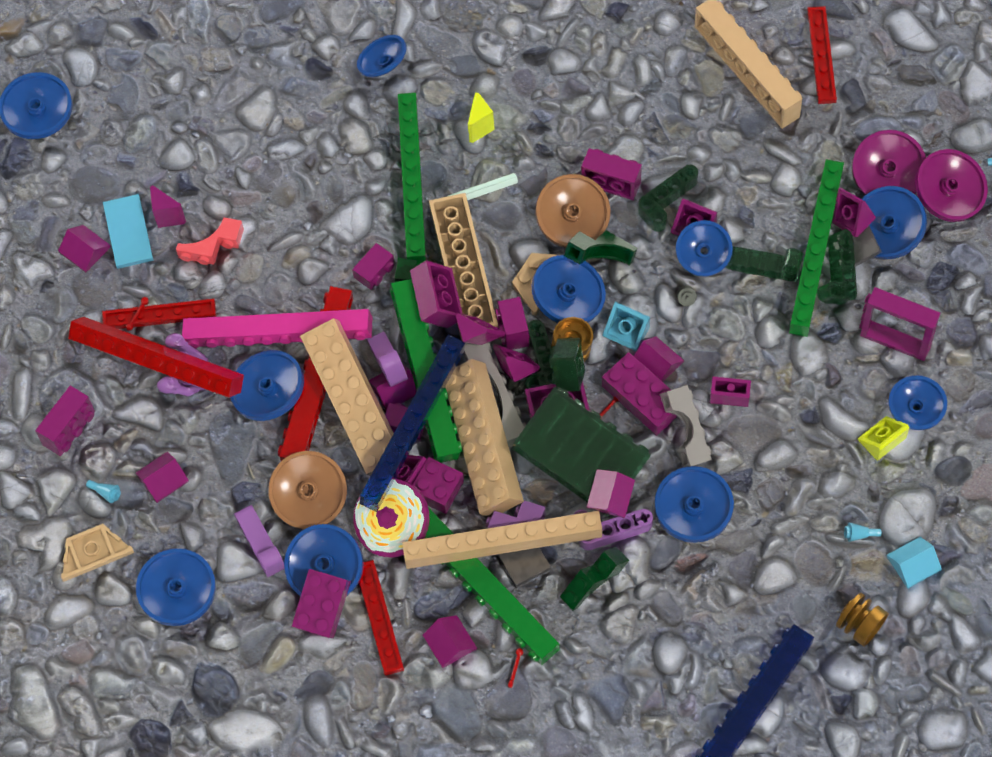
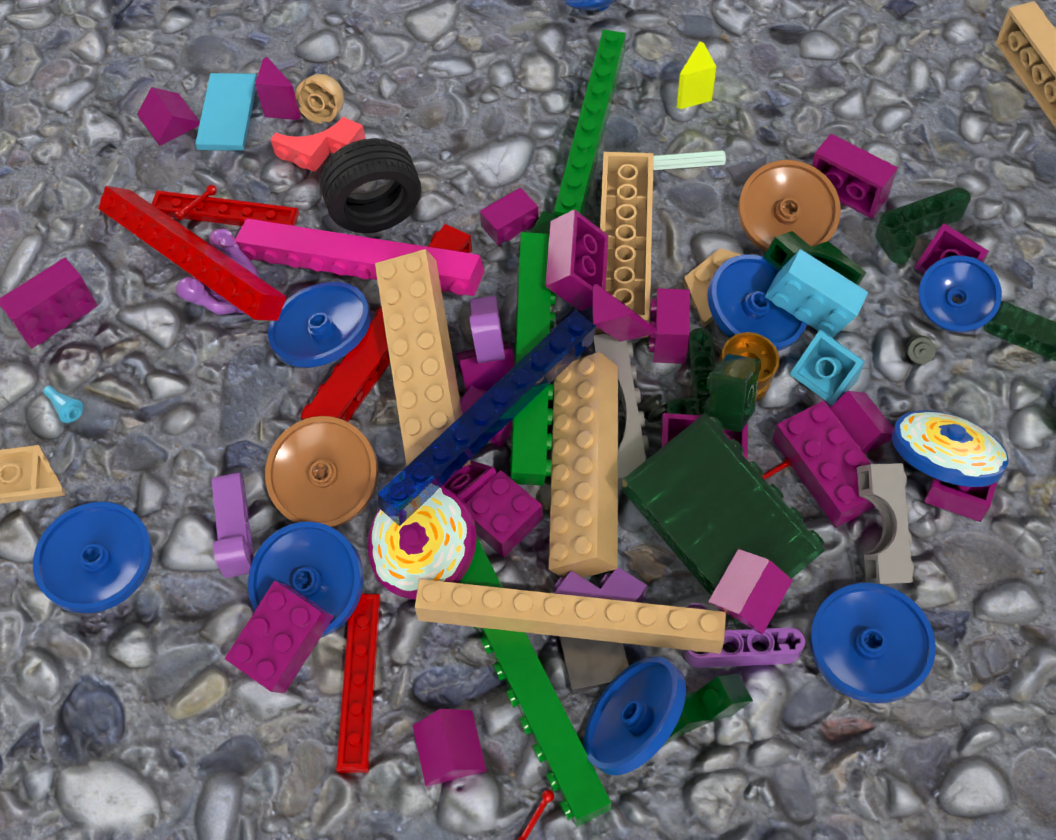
camera: 15 degrees right, 5 degrees down
magenta slope [135,452,189,503] -> none
magenta slope [493,344,540,382] -> none
none -> tan cylinder [295,74,344,124]
none -> black tyre [319,138,422,233]
none -> blue dish [584,657,686,775]
none -> medium azure brick [765,249,868,338]
none -> dish [892,410,1009,487]

